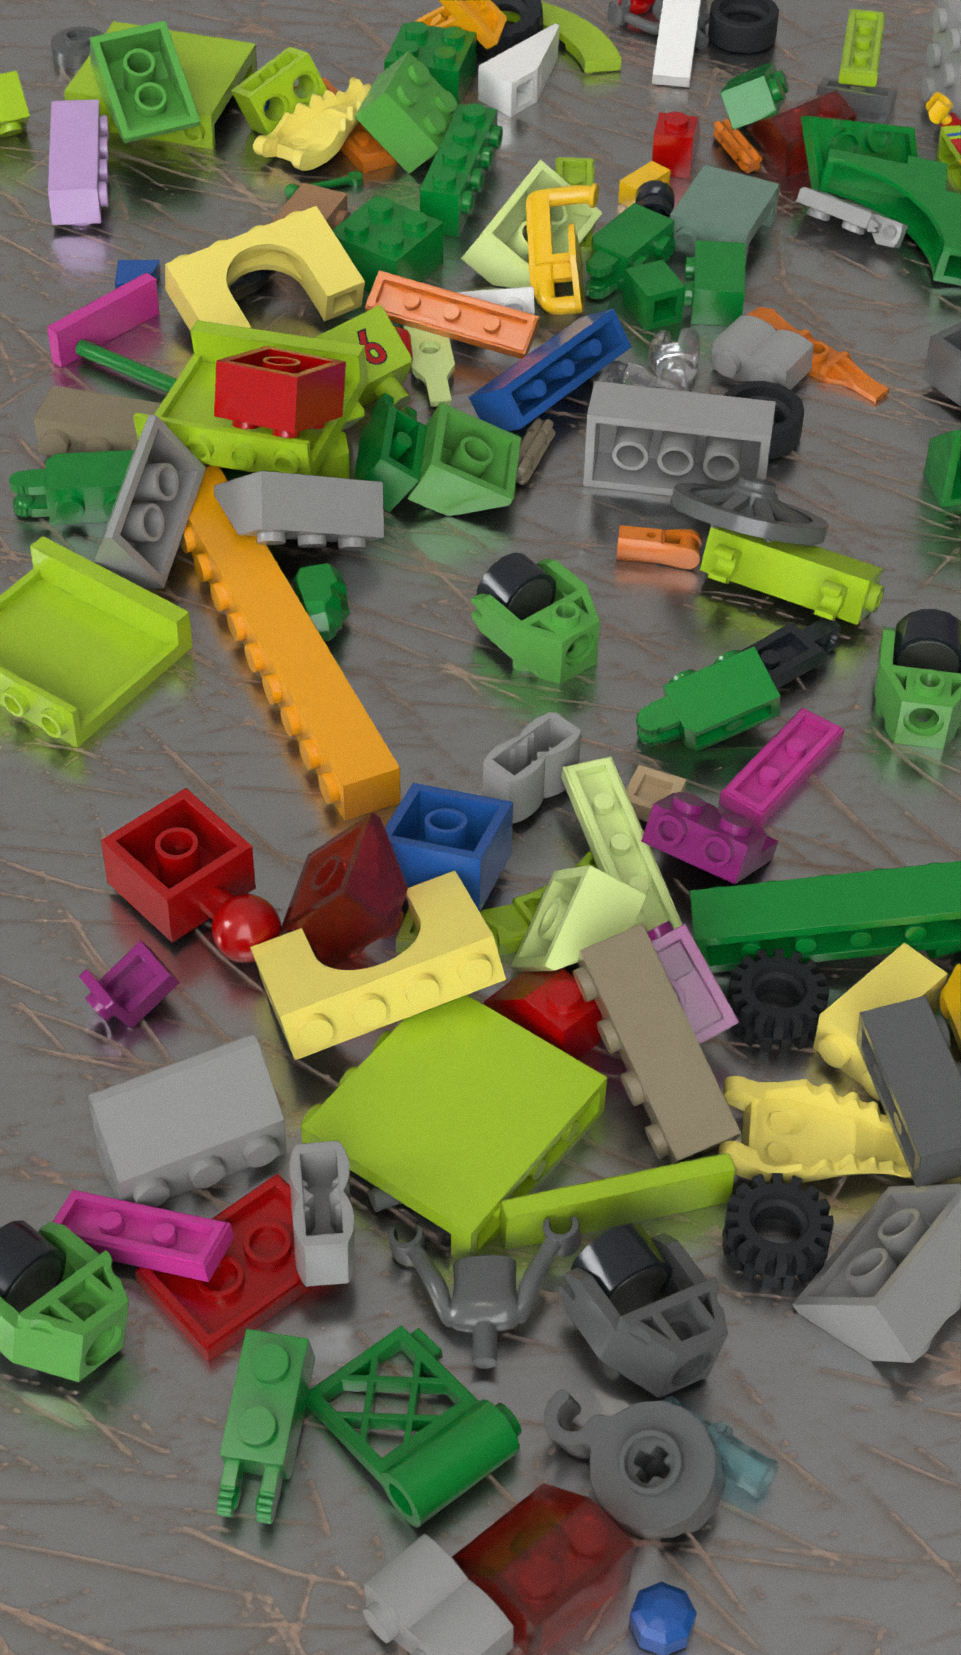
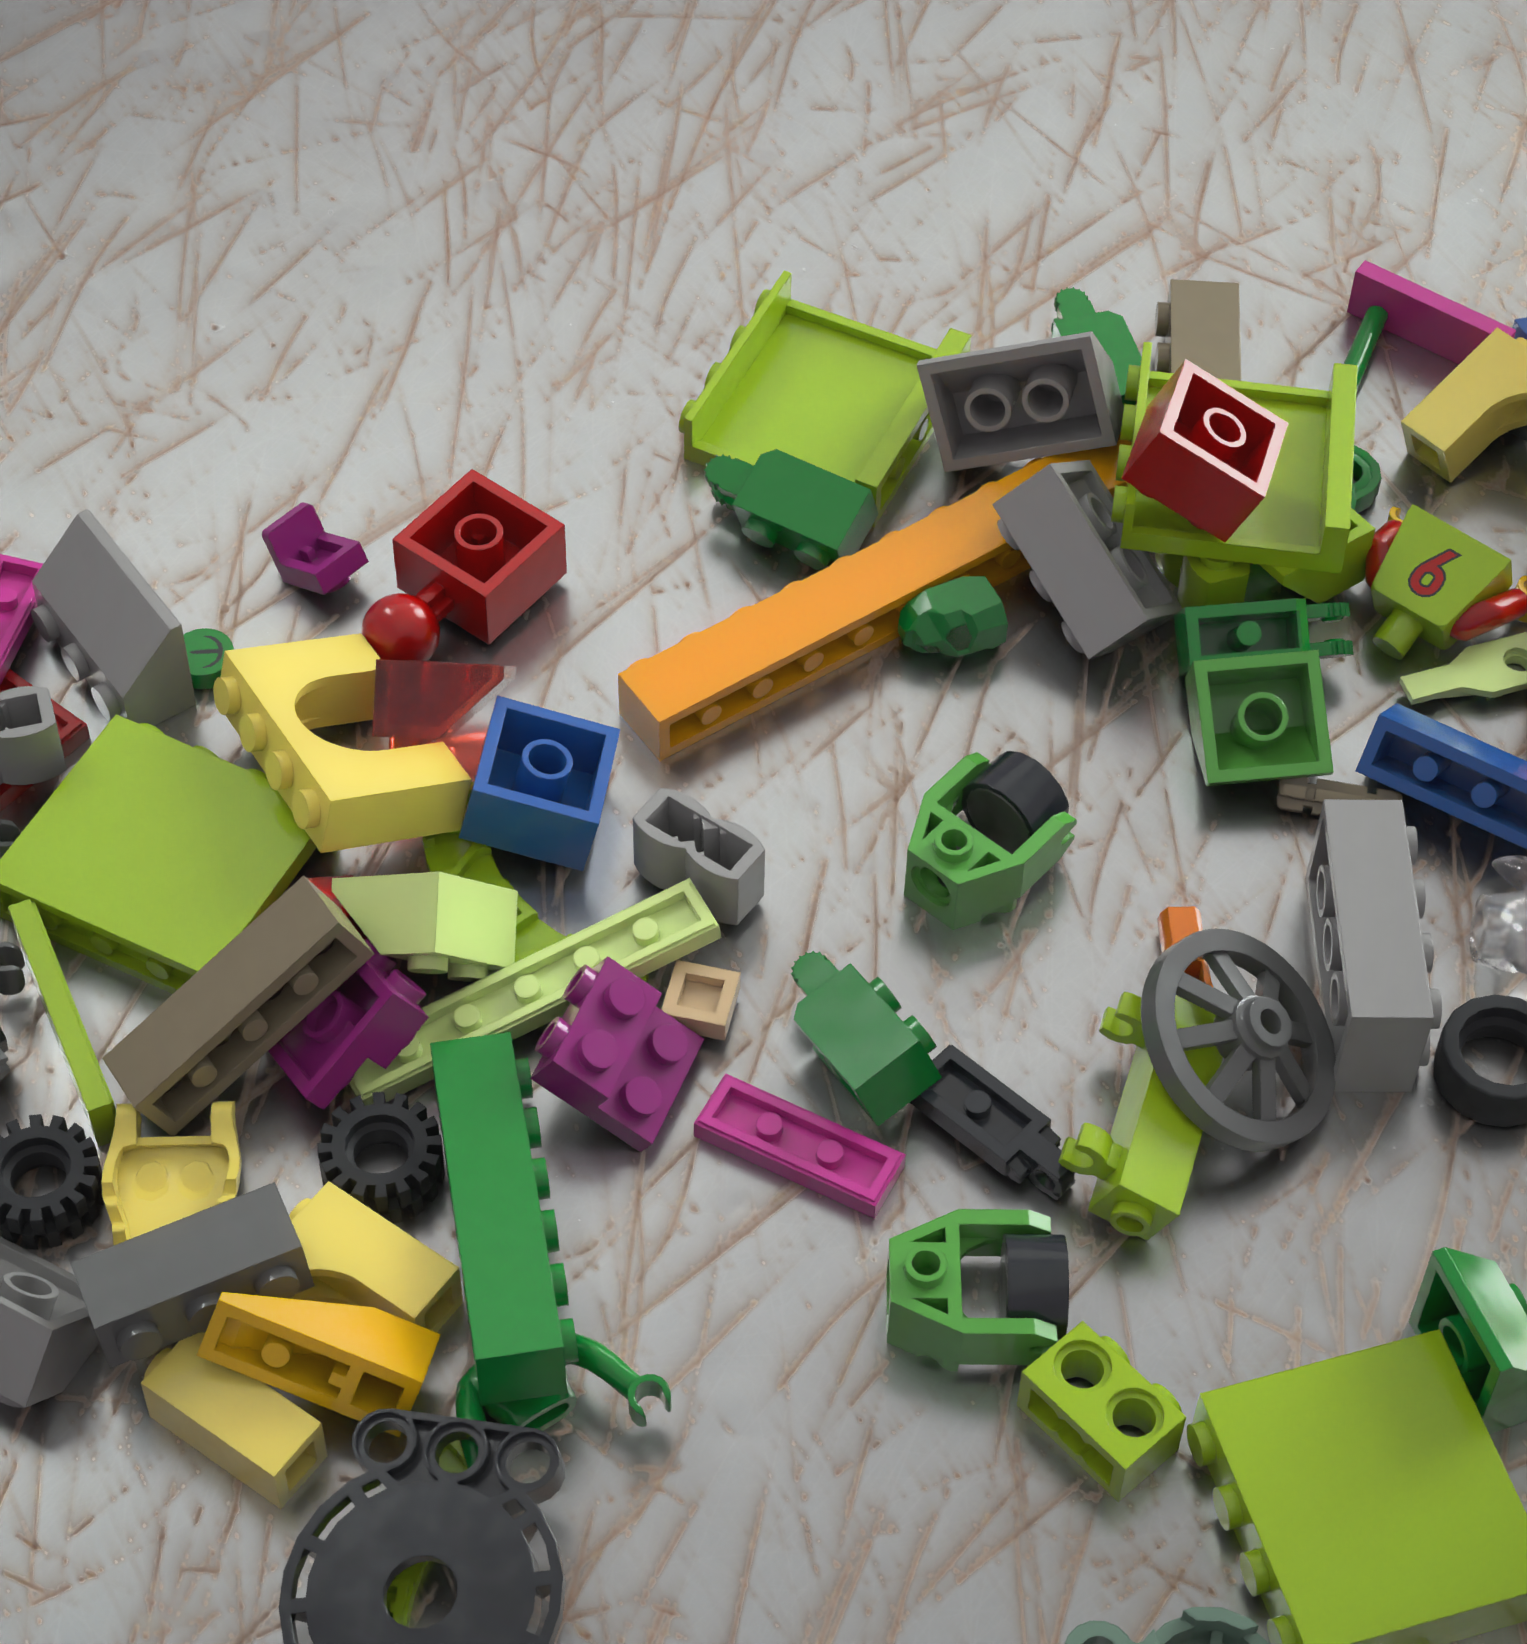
camera: 80 degrees right, 5 degrees up
none -> green hinge [704,449,878,570]

